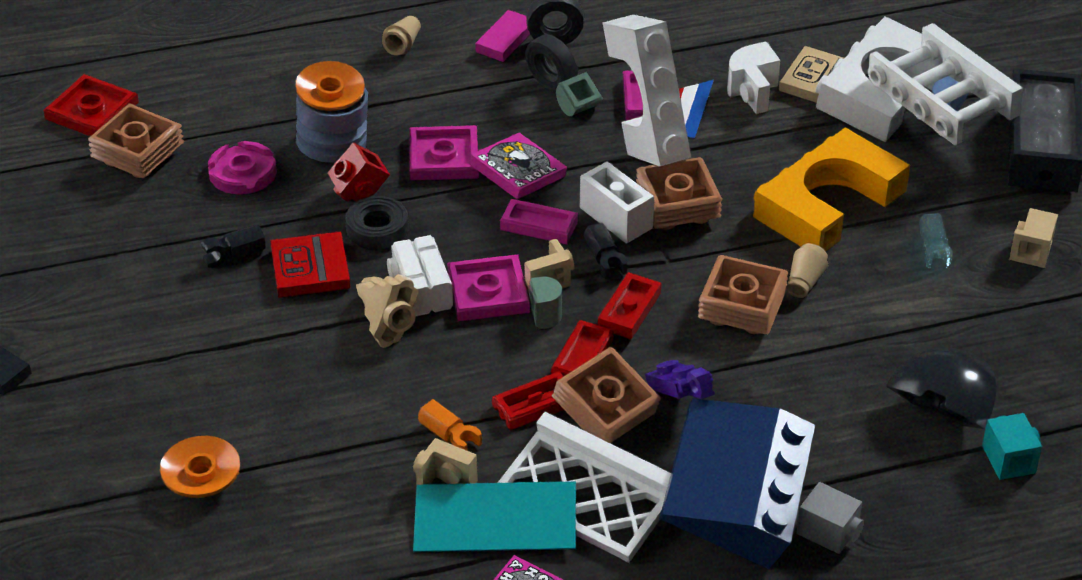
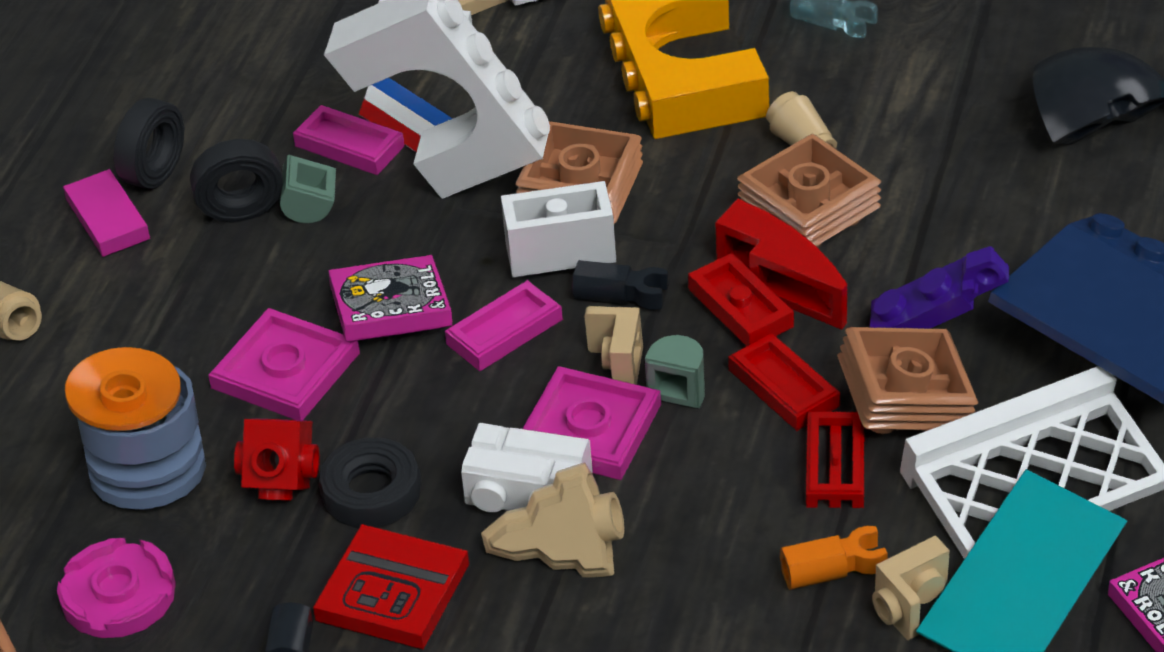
camera: 55 degrees left, 0 degrees up
none -> red slope [715,198,847,330]

